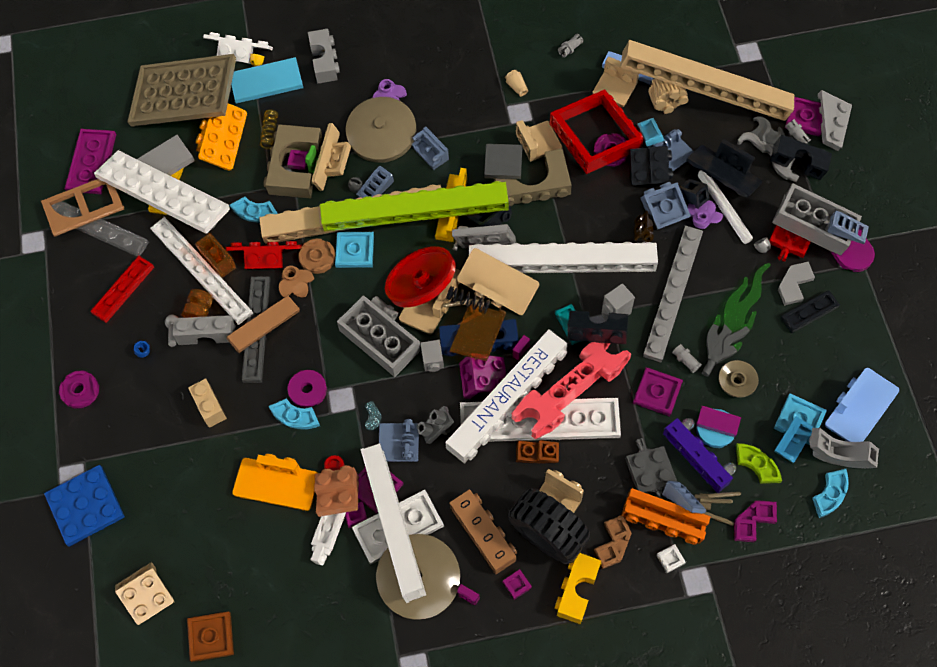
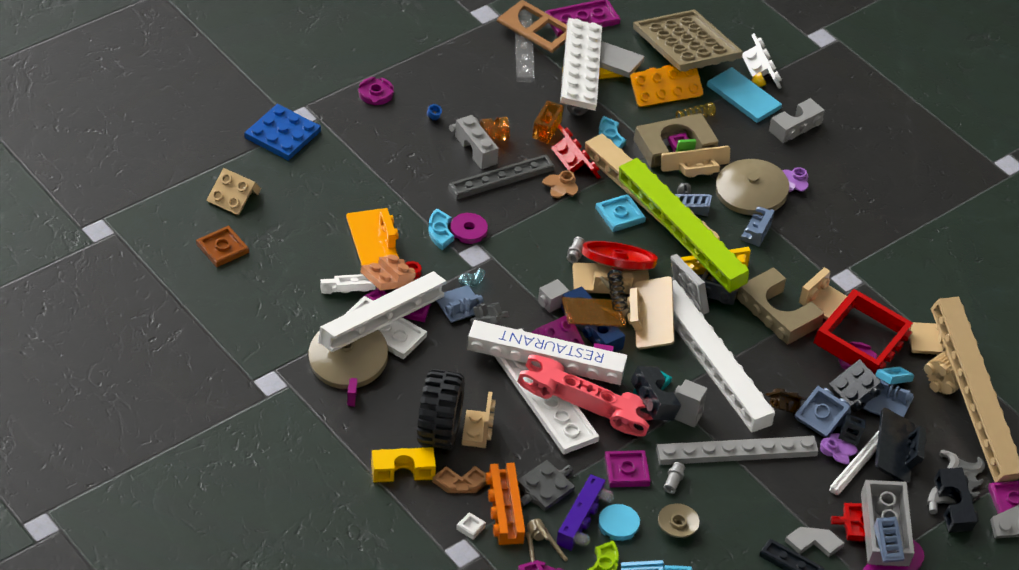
camera: 55 degrees right, 20 degrees down
red tile [90,256,154,323] -> none
white tile [151,217,253,325] -> none
tan brick [188,379,227,428] -> none
medium nougat tile [227,296,300,353] -> none
medium nougat tile [298,238,336,274] -> none
light grey brick [337,295,421,377] -> none
medium nougat brick [449,489,517,575] -> none
dark grey tile [484,144,522,179] -> none
magenta tile [503,569,532,600] -> none
tan cone [505,70,528,97] -> none
dark orange slope [516,440,559,463] -> none
light grey pin [558,34,583,57] -> none
sand blue slope [662,481,706,514] -> none
magenta tile [696,406,741,437] -> none
piece [702,263,770,377] -> none
light grey hinge [754,237,771,253] -> none
light grey pin [785,119,811,143] -> none

